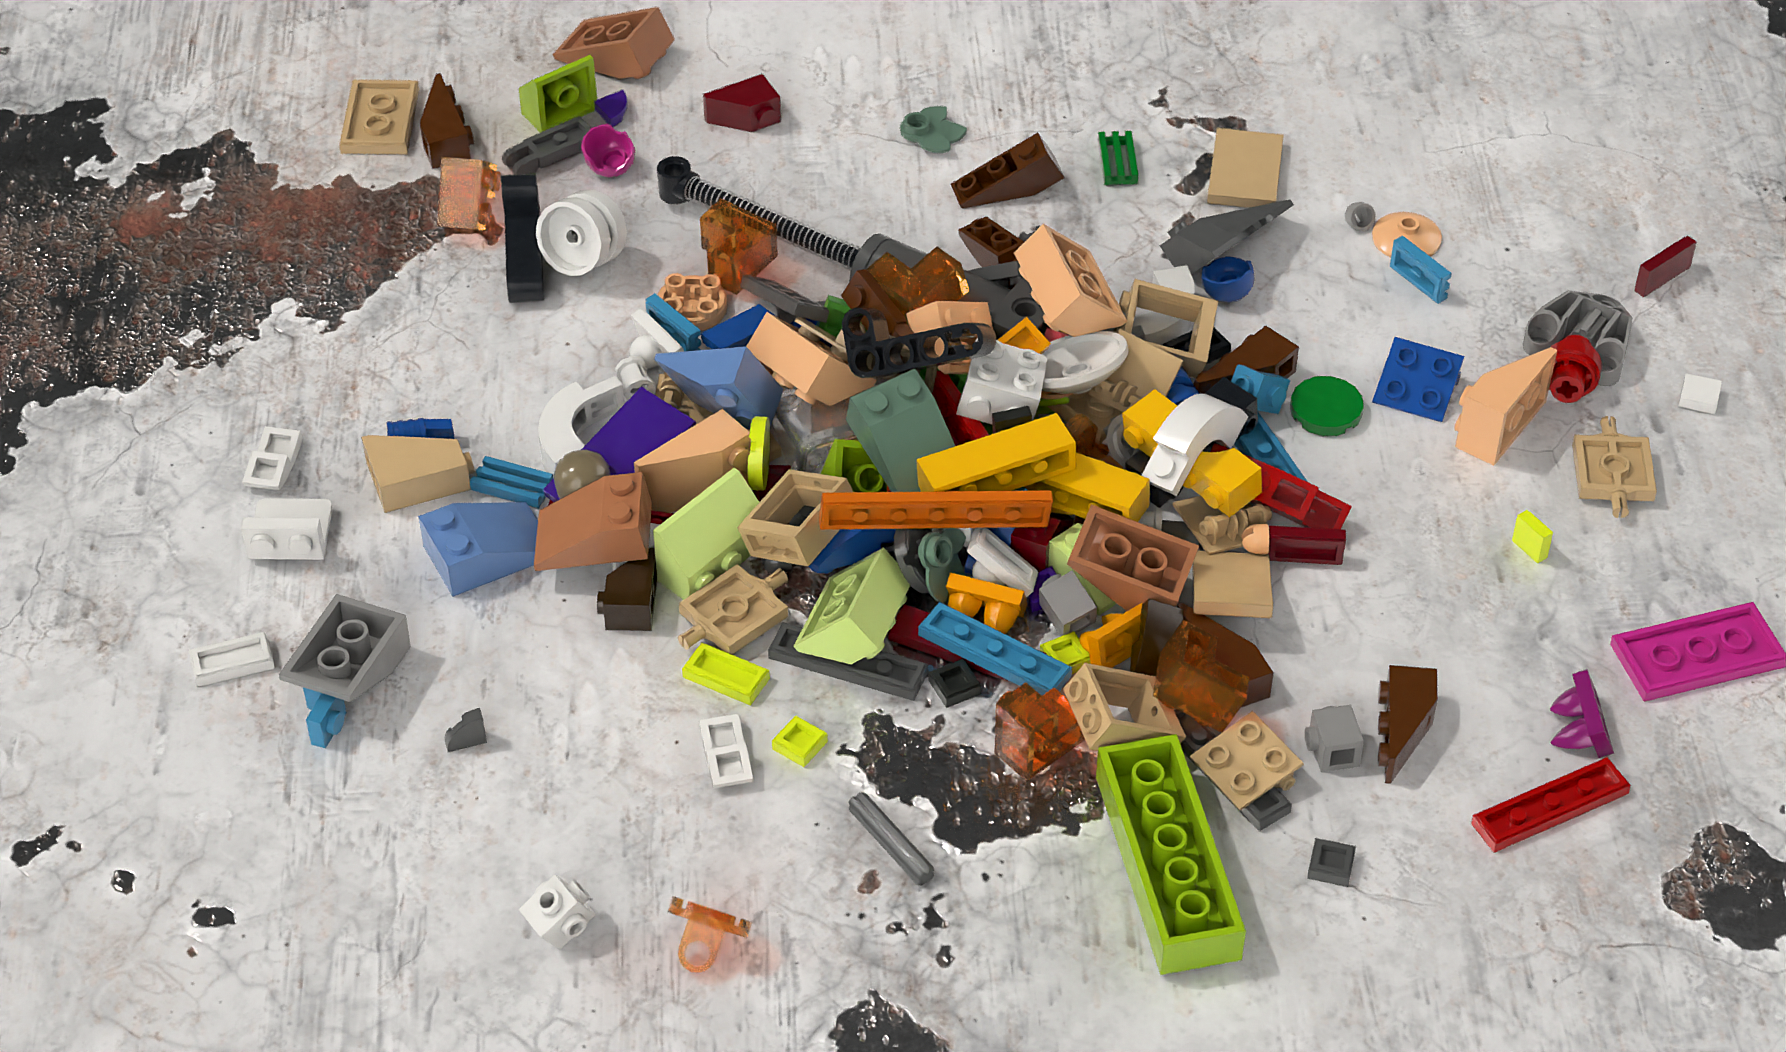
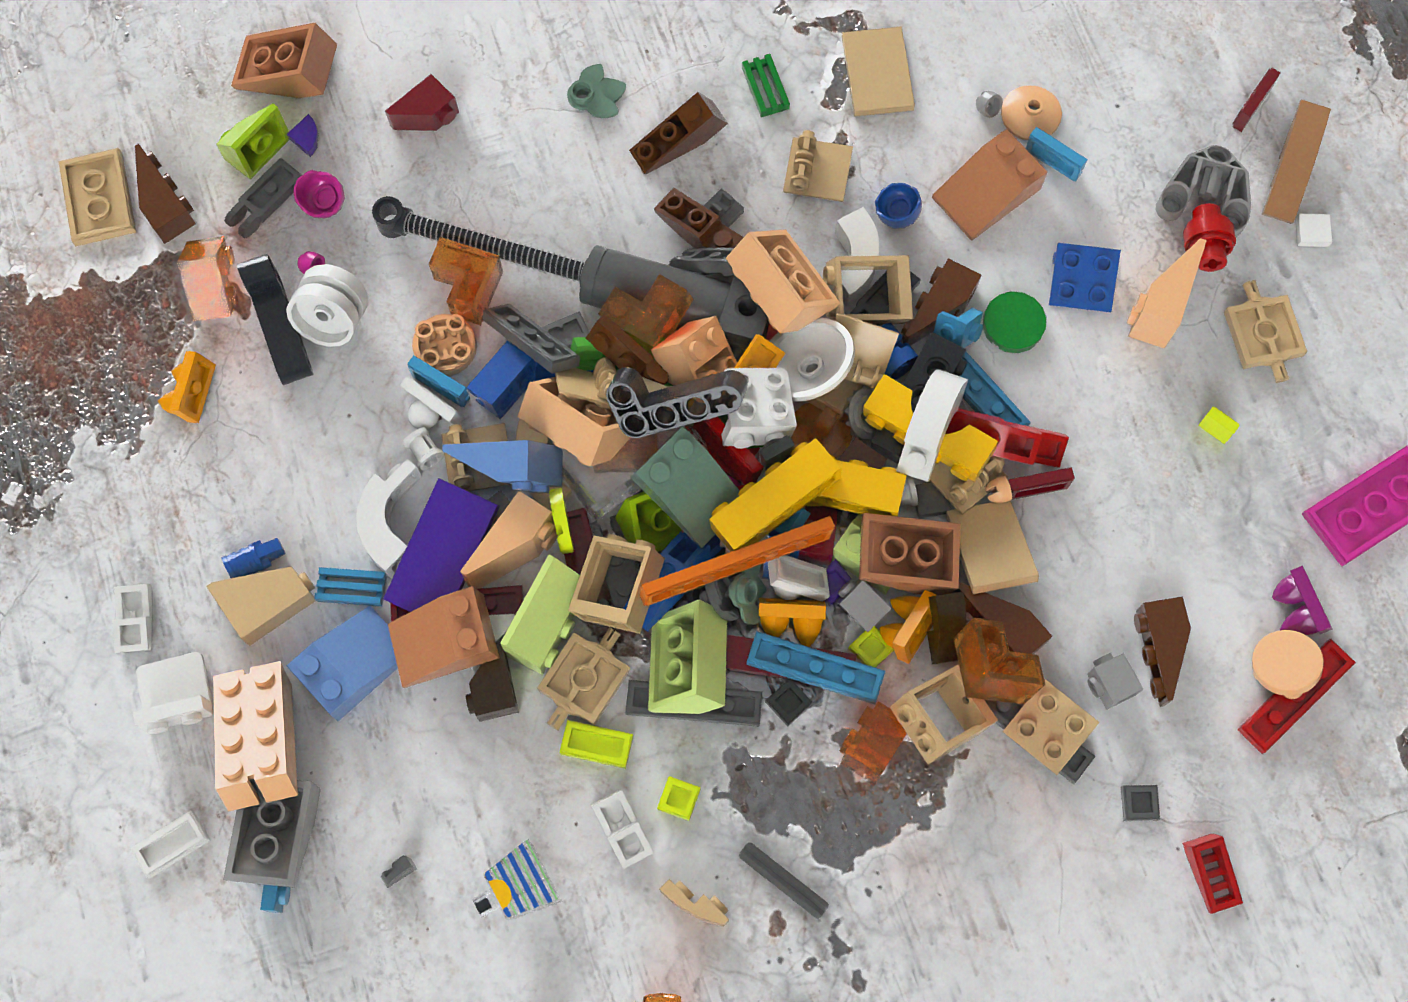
camera: 15 degrees left, 25 degrees up
dark tan hair [554,449,611,499] -> none
lime brick [1096,734,1246,975] -> none
dark grey wedge [1160,199,1294,274] -> none
none -> light orange tile [158,351,216,423]
none -> light nougat piece [213,661,298,811]
none -> torso [473,839,562,920]
none -> tan slope [659,879,729,927]
none -> tan hinge [783,130,853,202]
none -> nougat slope [932,129,1048,241]
none -> red slope [1182,833,1243,914]
none -> light nougat tile [1252,630,1323,699]
none -> medium nougat slope [1262,99,1331,224]

